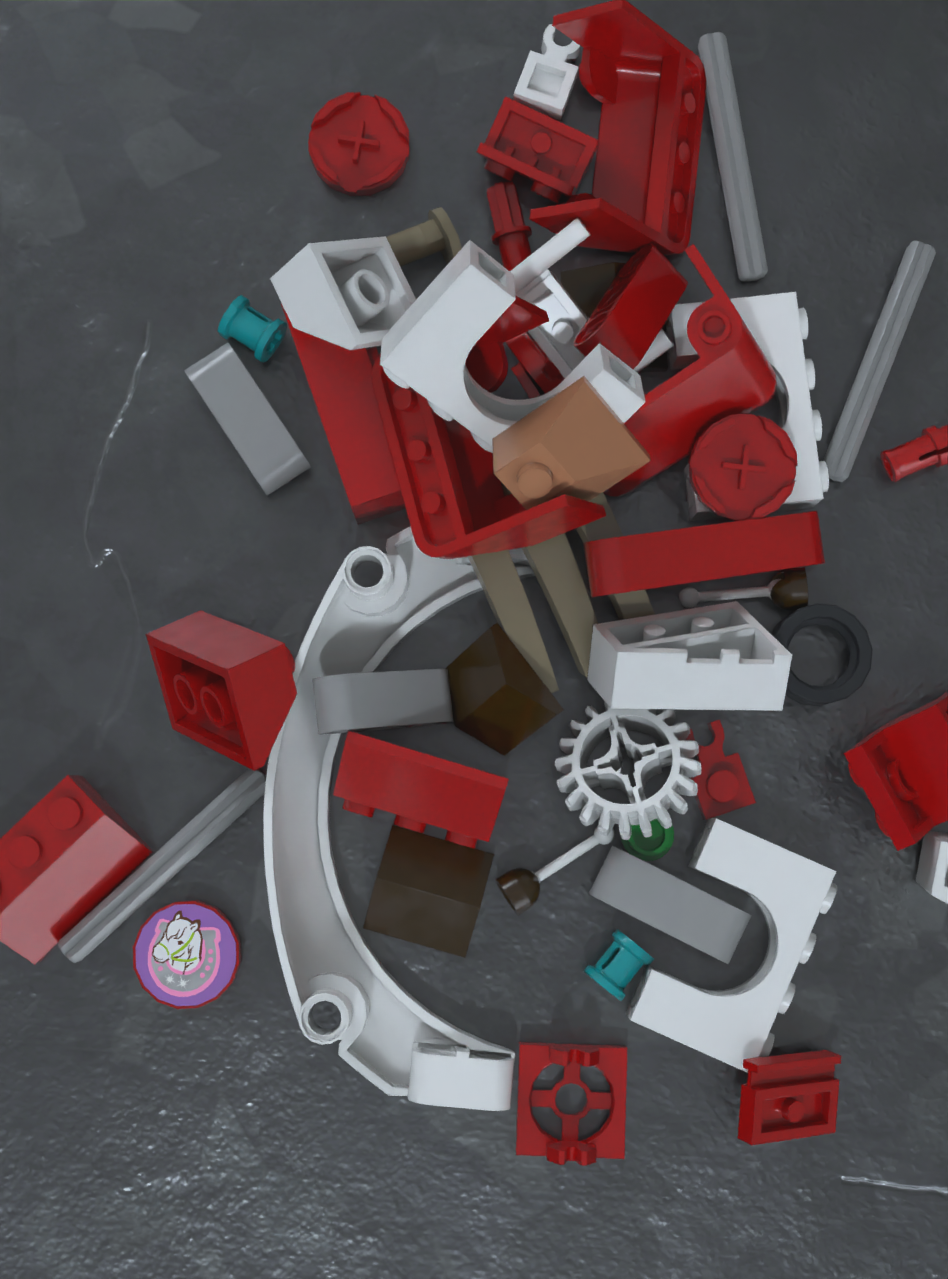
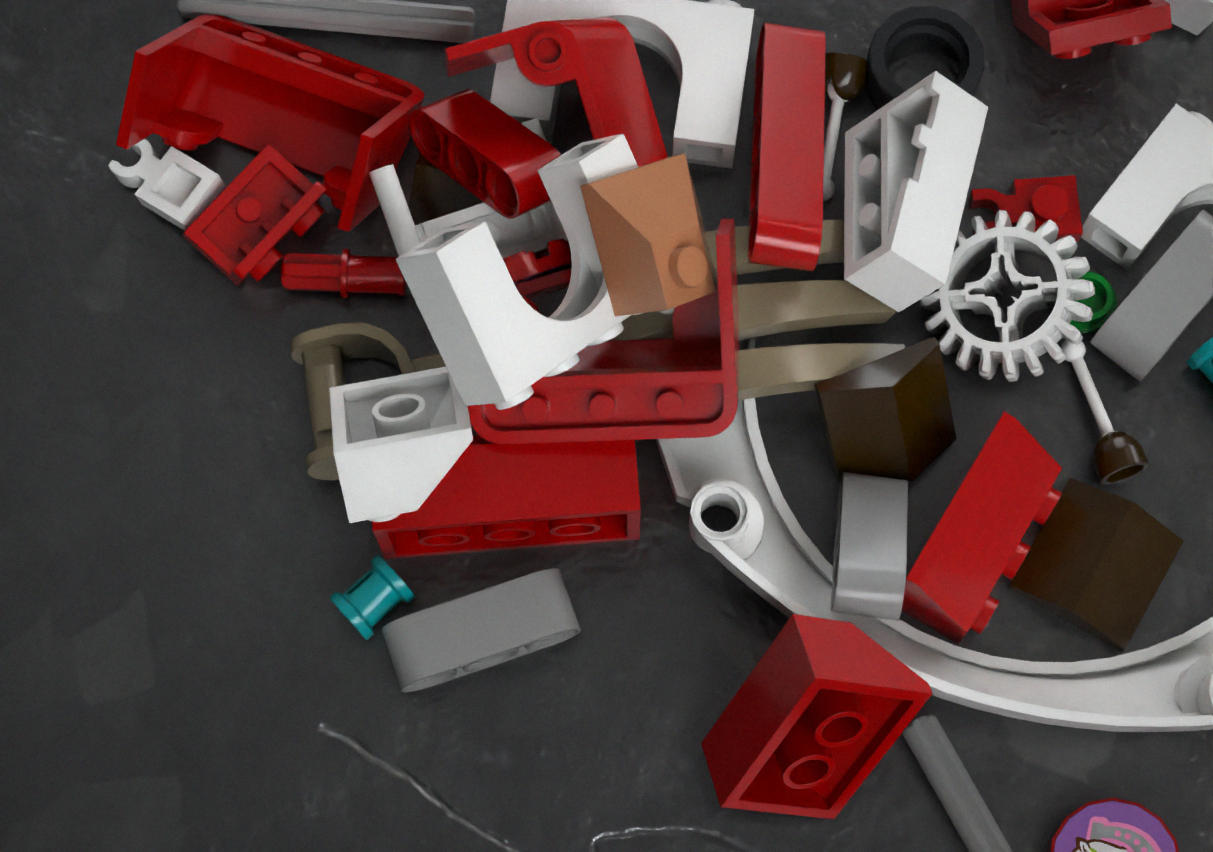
camera: 70 degrees left, 10 degrees down
red tile [308,92,410,196] -> none
red tile [688,414,798,521] -> none

